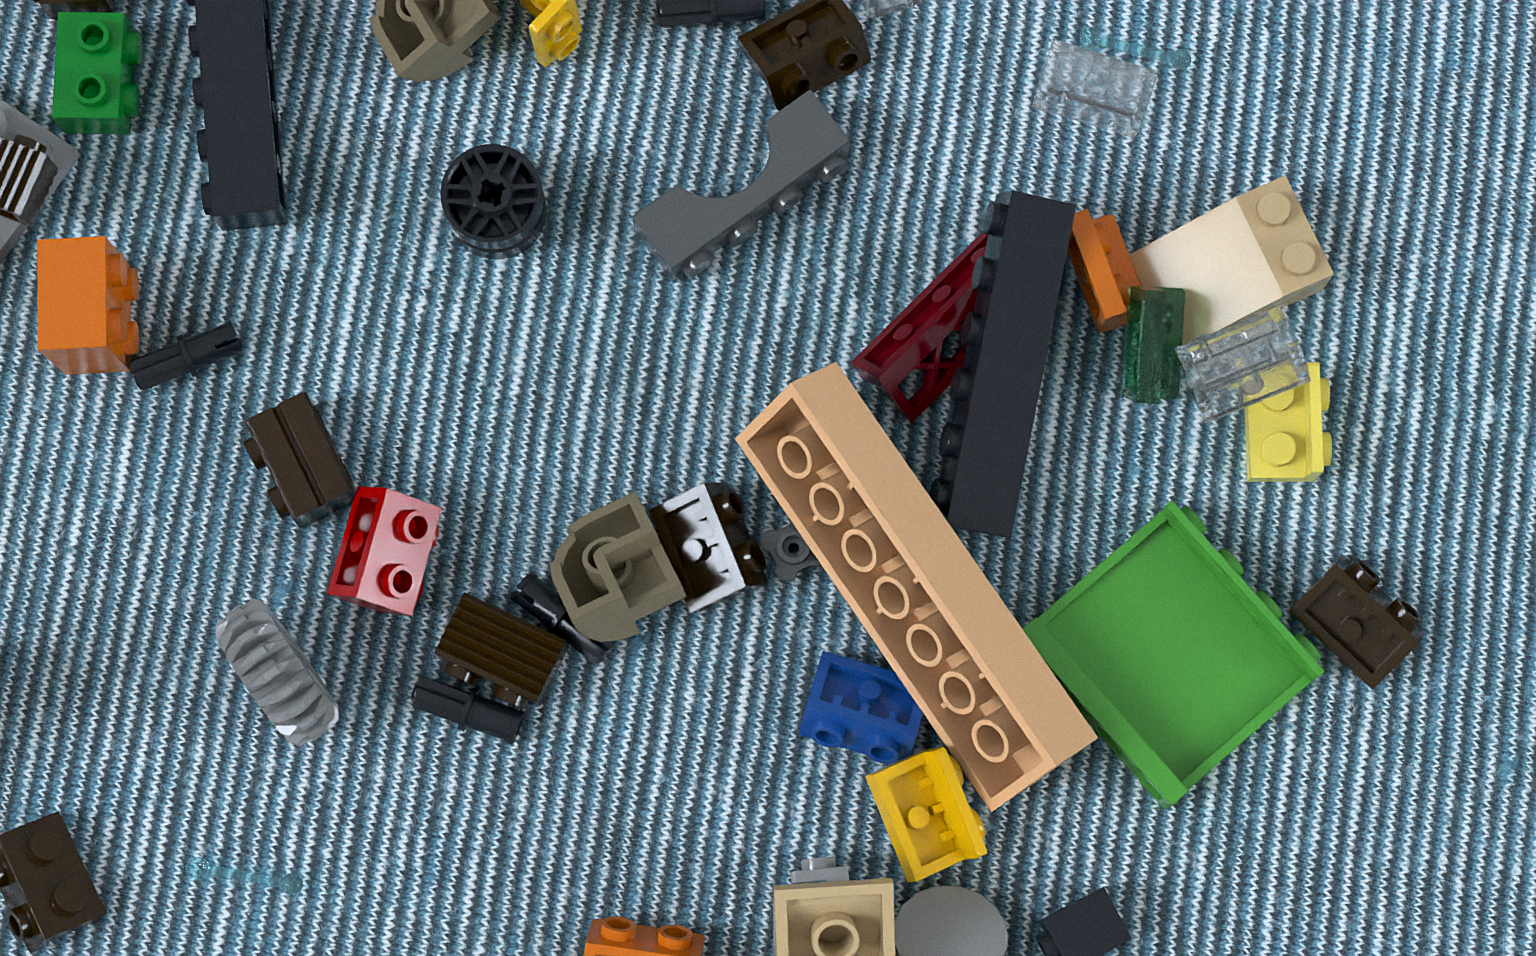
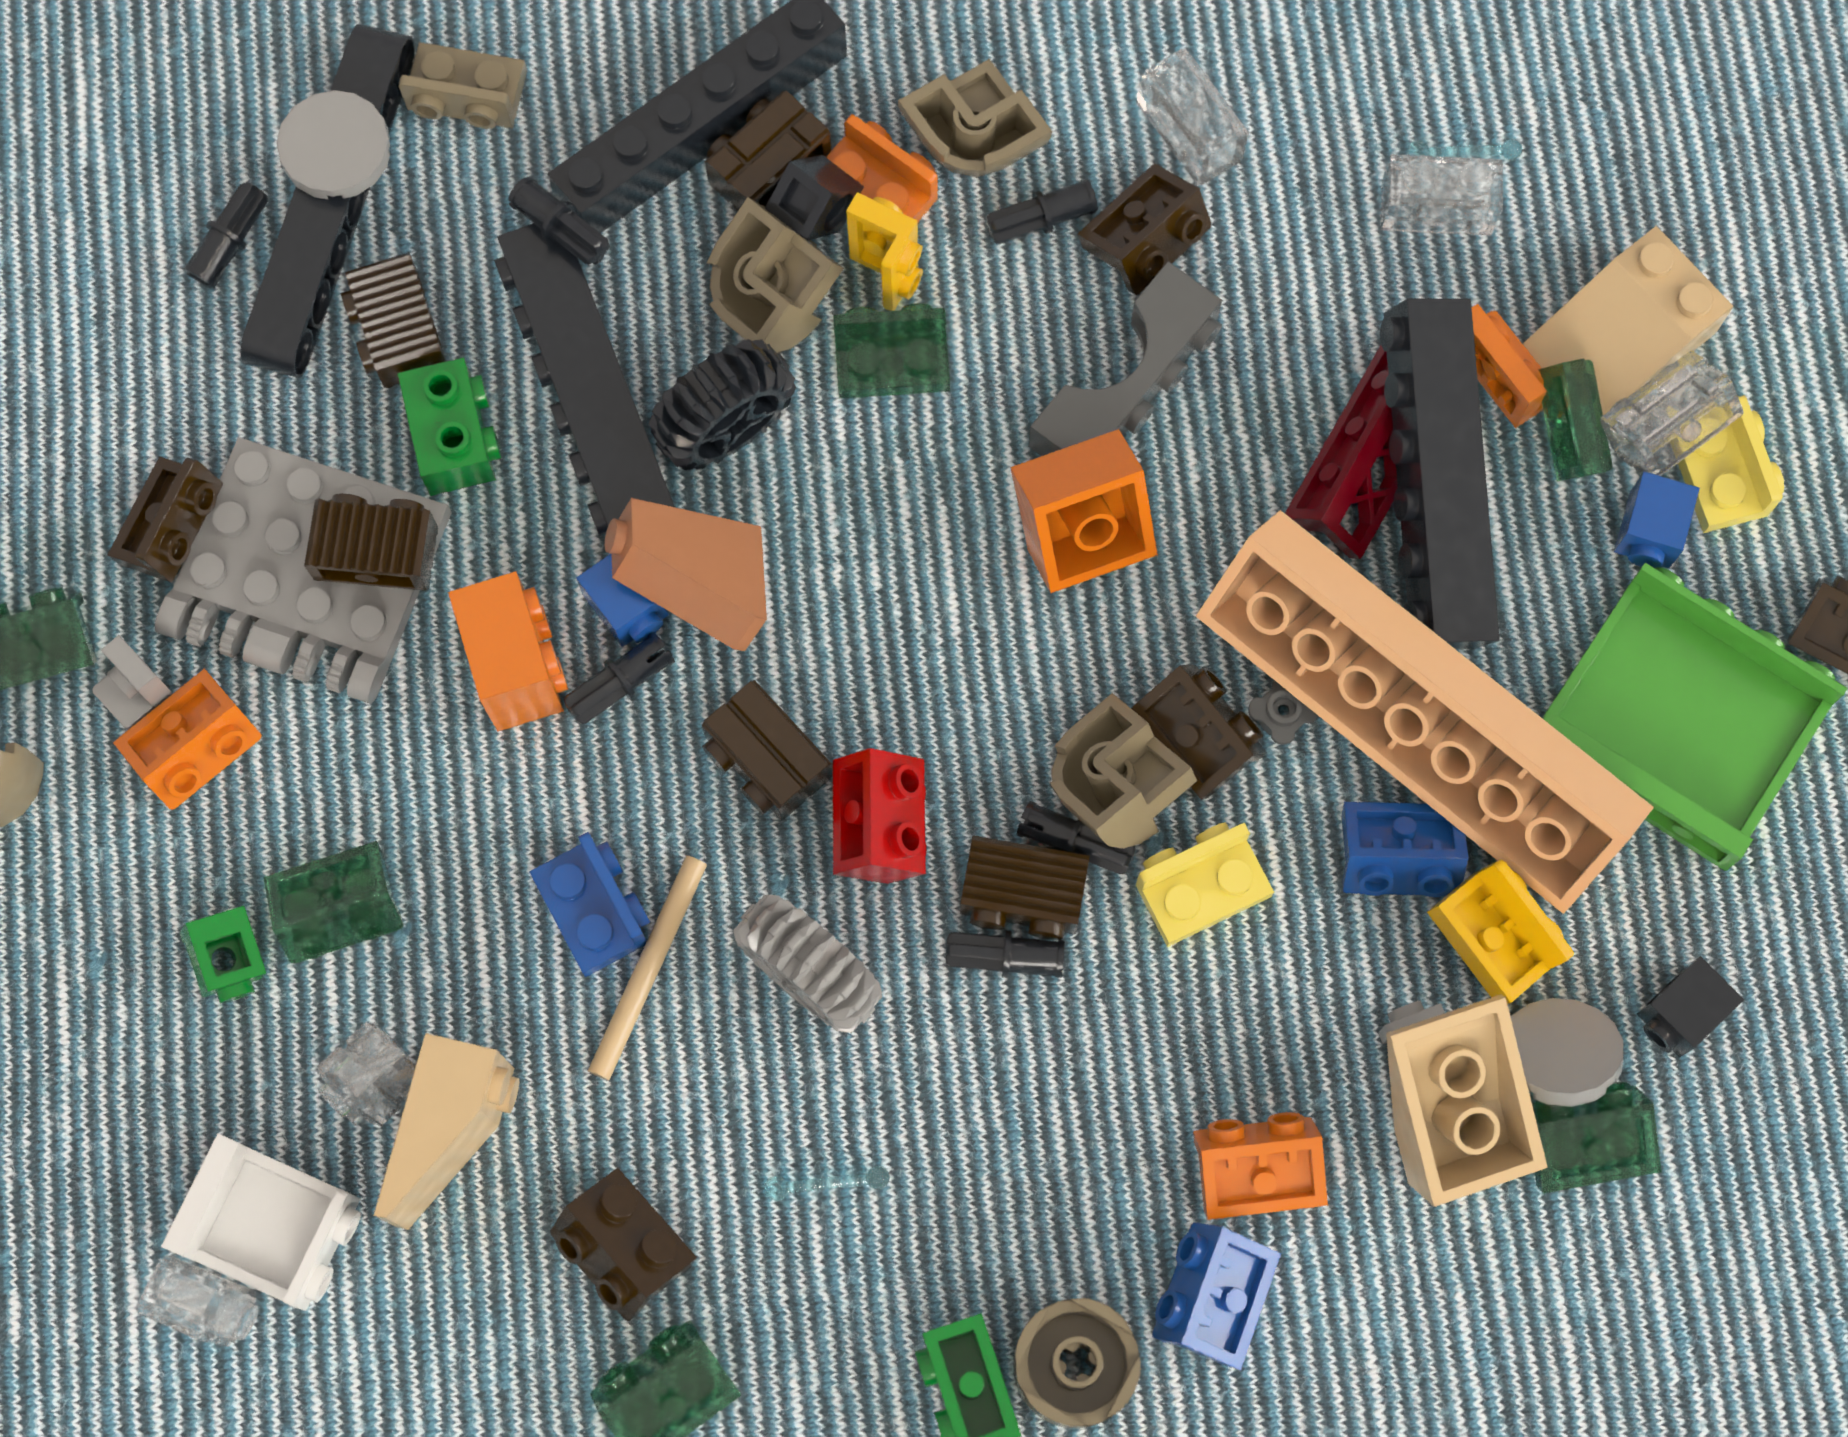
camera: 15 degrees left, 5 degrees down
black wheel [440,144,547,260] -> none
none -> blue bracket [529,832,650,978]
none -> blue brick [576,554,668,647]
none -> tan bar [588,856,707,1081]
none -> nougat slope [605,498,767,652]
none -> black gear [648,339,796,471]
none -> clear green bracket [833,303,950,399]
none -> orange brick [1010,429,1158,593]
none -> light yellow bracket [1136,822,1274,947]
none -> blue brick [1614,471,1700,569]

